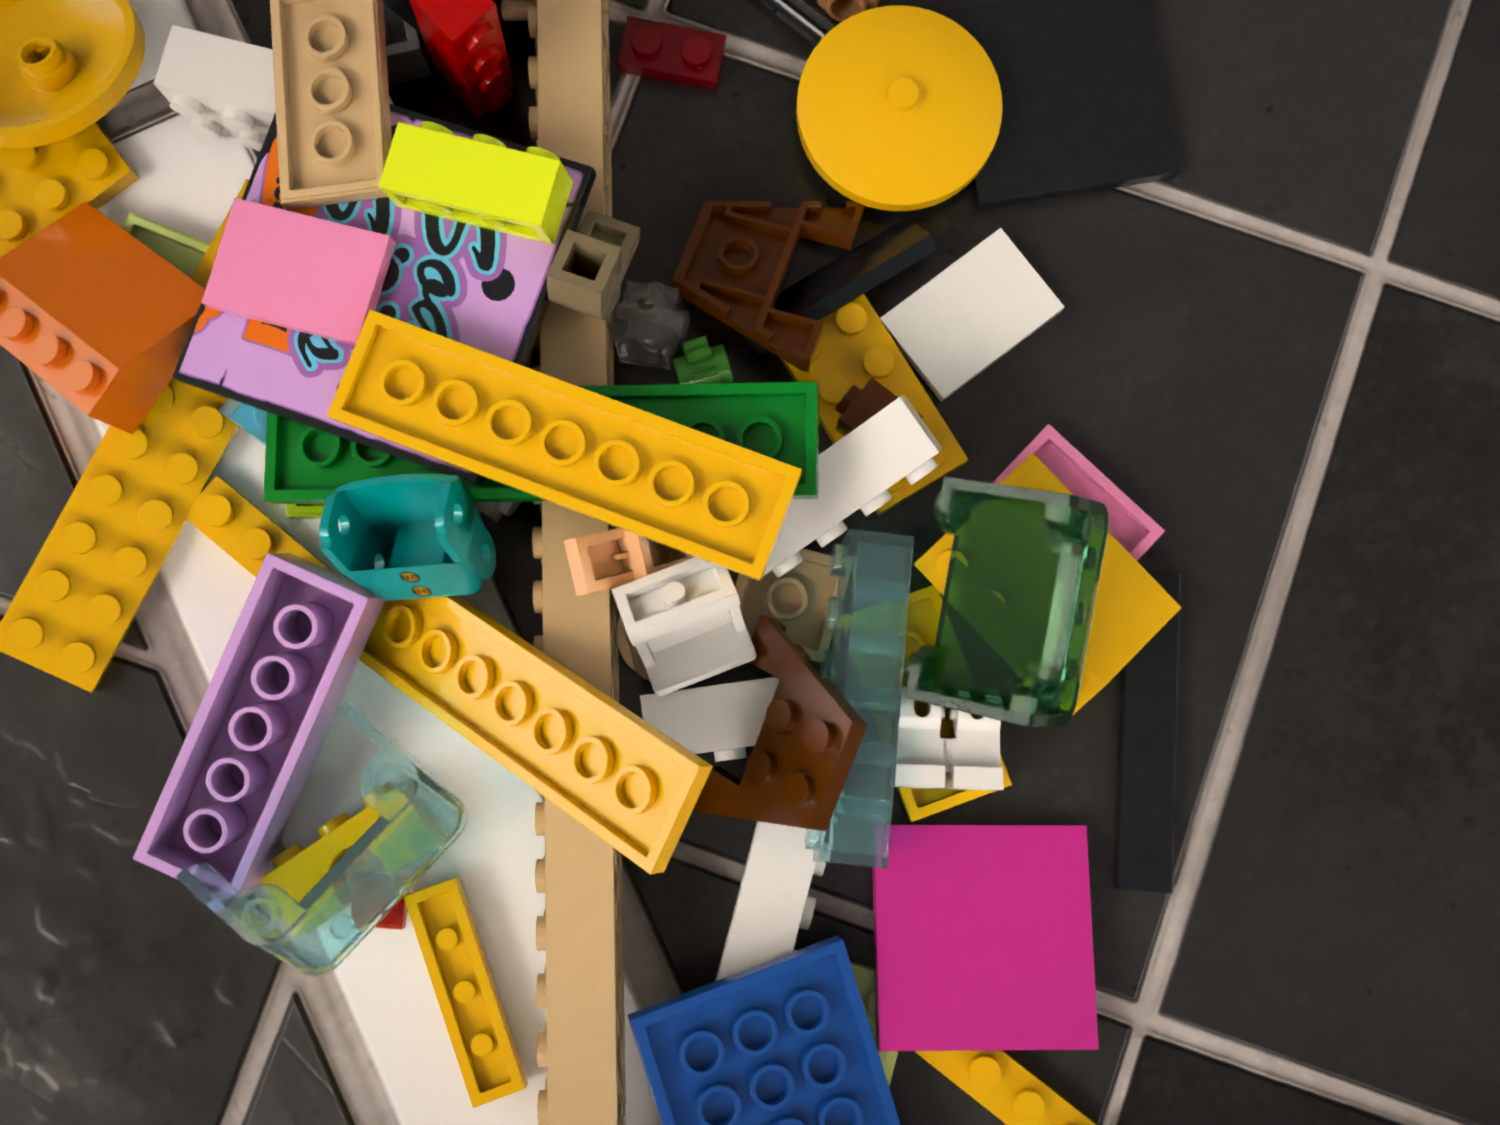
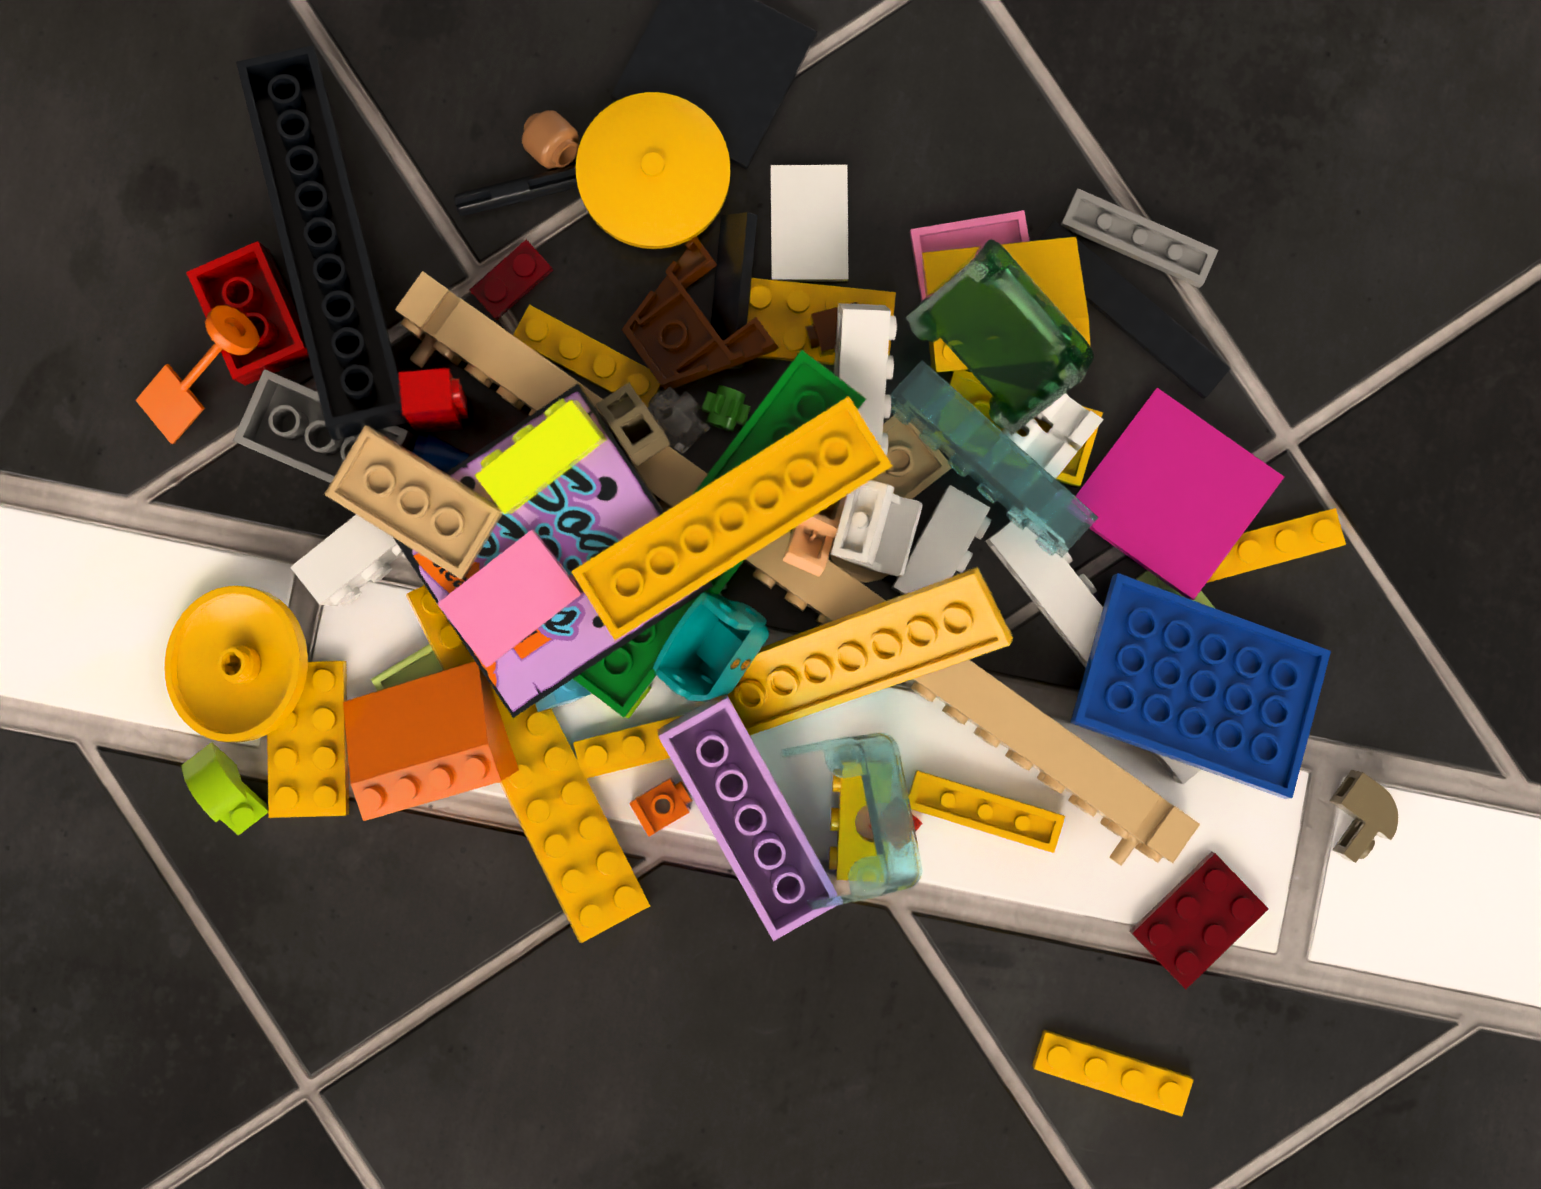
camera: 55 degrees left, 5 degrees up
reddish brown wing [692,615,867,831] -> none
none -> blue cone [412,434,470,473]
none -> yellow plate [513,304,661,410]
none -> orange brick [629,777,693,837]
none -> light grey plate [1061,188,1218,288]

